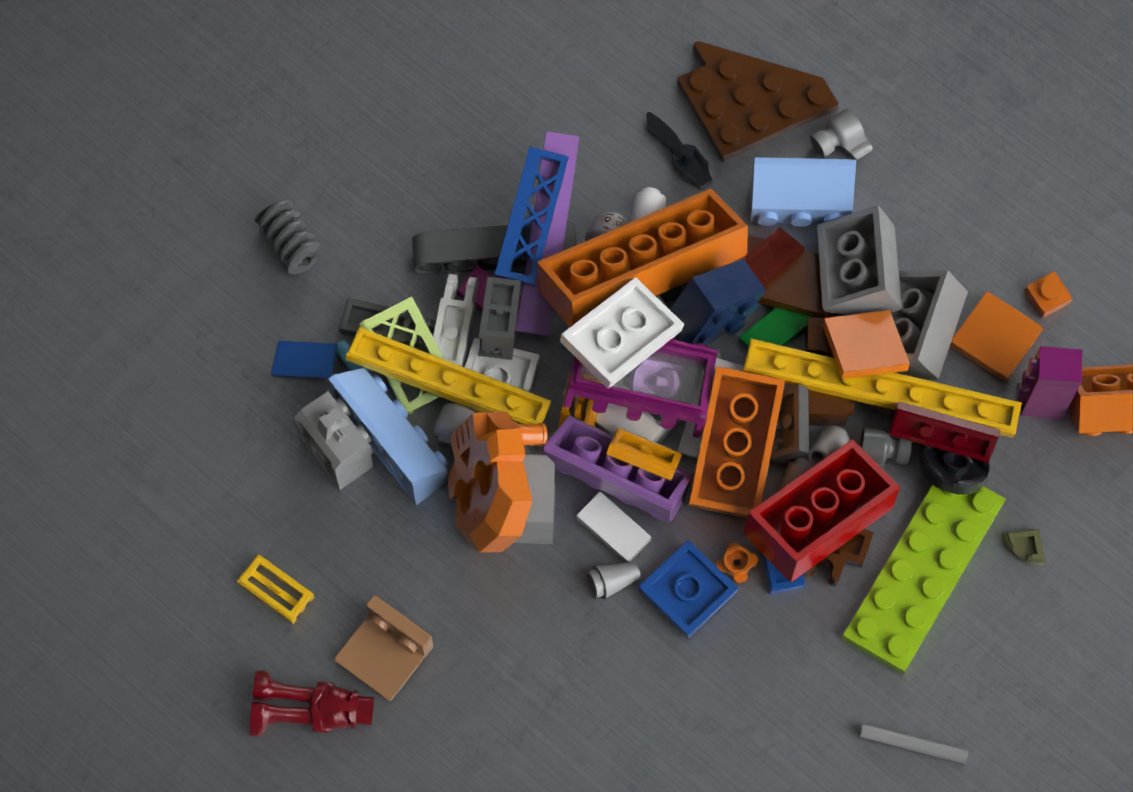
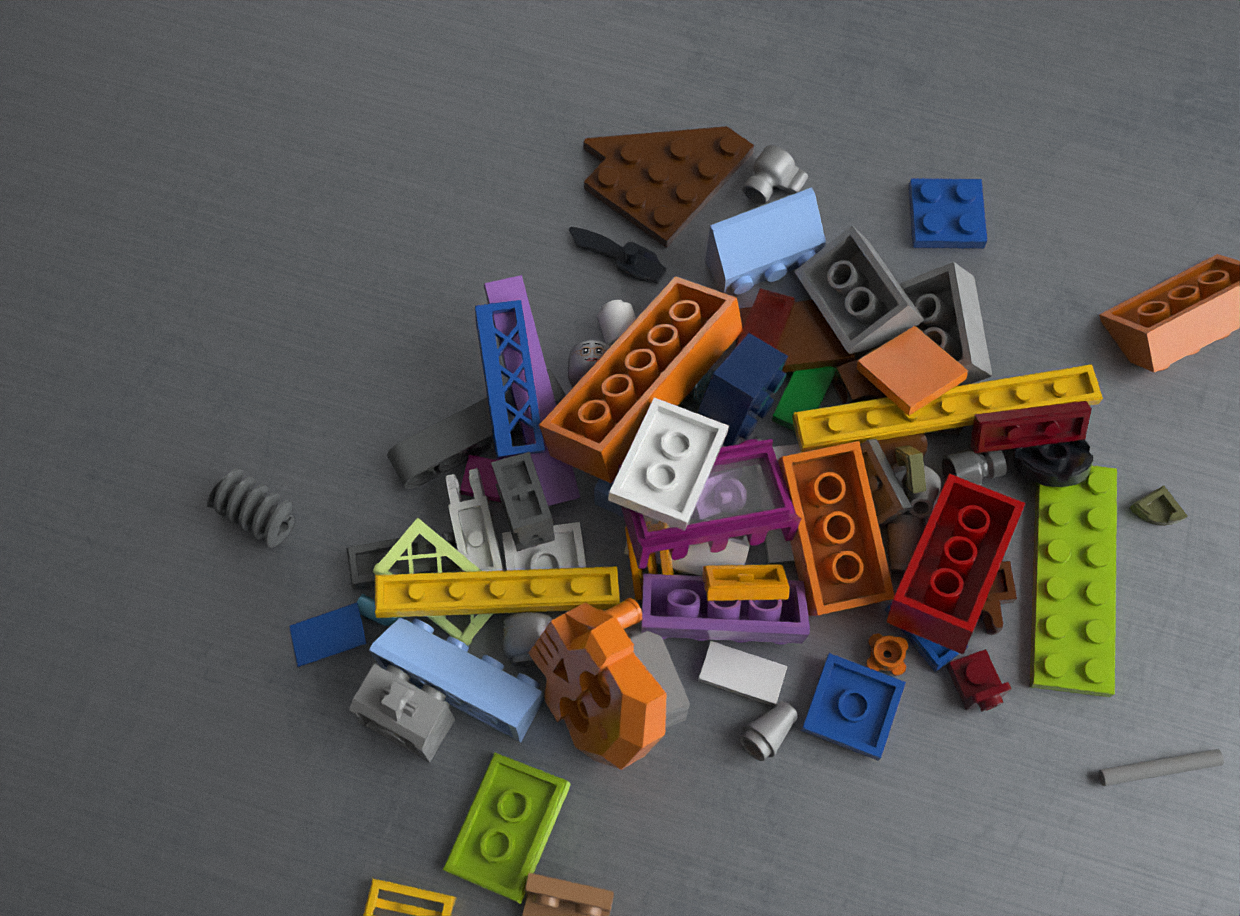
camera: 25 degrees left, 0 degrees up
orange tile [950,291,1044,383] -> none
magenta brick [1016,346,1082,419] -> none
orange plate [1024,271,1073,318] -> none
none -> lime tile [443,752,571,904]
none -> olive tile [895,445,926,493]
none -> blue plate [908,178,988,249]
none -> dark red bracket [946,649,1012,712]

